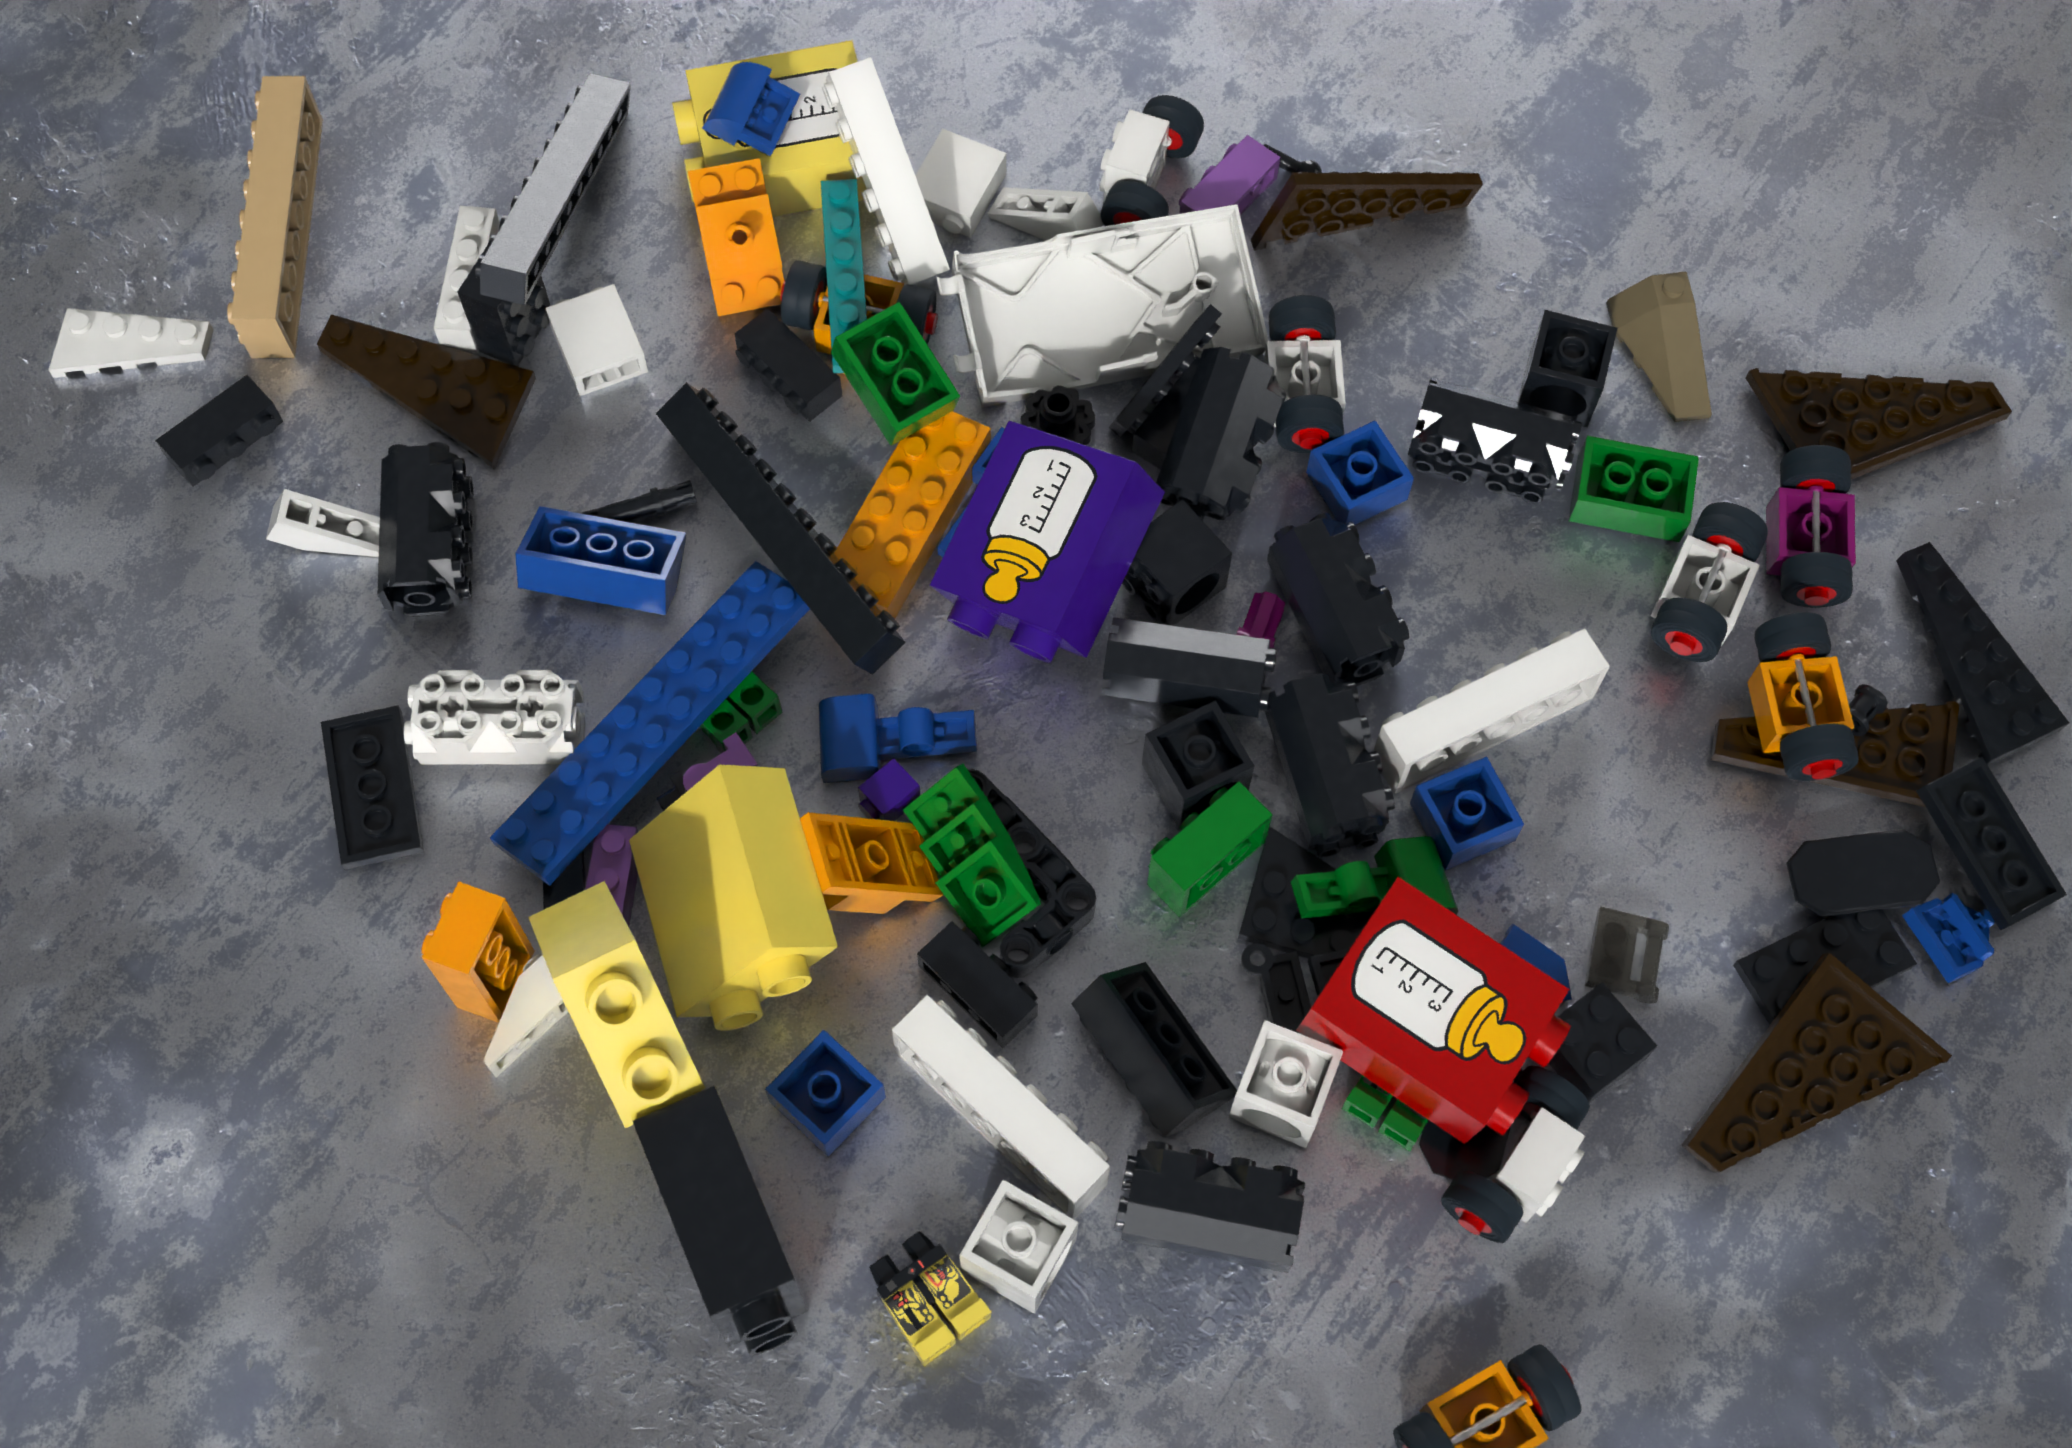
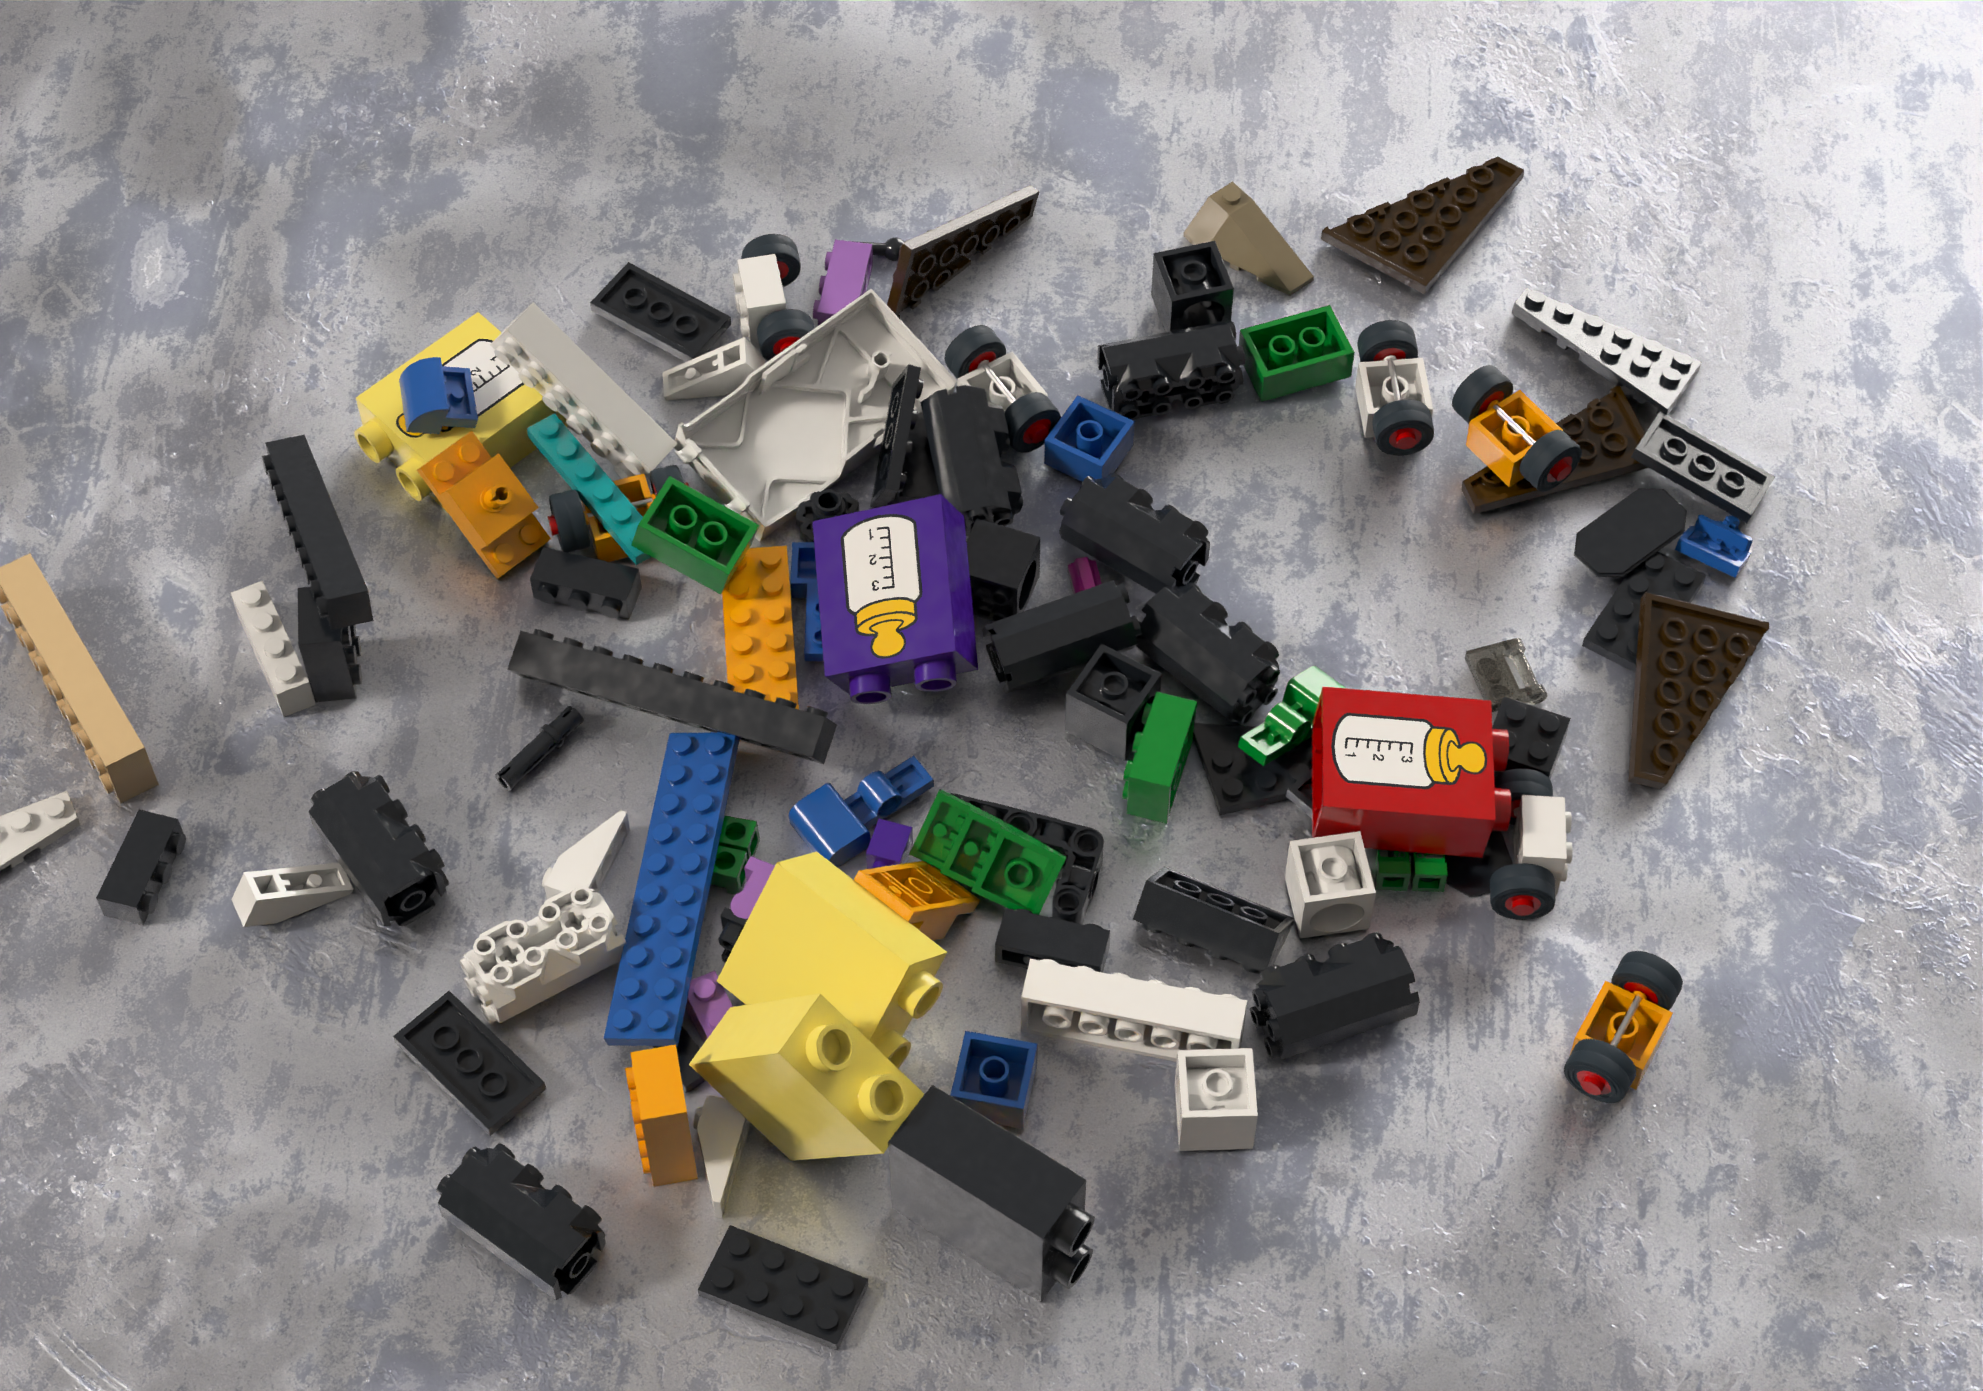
camera: 30 degrees left, 10 degrees down
dark brown wing [317,314,536,470] -> none
blue slope [515,506,686,615] -> none
white brick [545,284,648,396] -> none
hips [869,1231,992,1367] -> none
white brick [915,128,1006,238] -> none
black hinge [1241,943,1311,1034] -> none
white brick [1373,628,1610,794] -> none
blue brick [1410,756,1524,871] -> none
brick [1766,445,1856,608] -> none
black bush [1849,684,1888,736] -> none
none -> black brick [436,1143,606,1300]
none -> white slope [542,810,630,899]
none -> black plate [590,262,731,362]
none -> black plate [698,1225,869,1351]

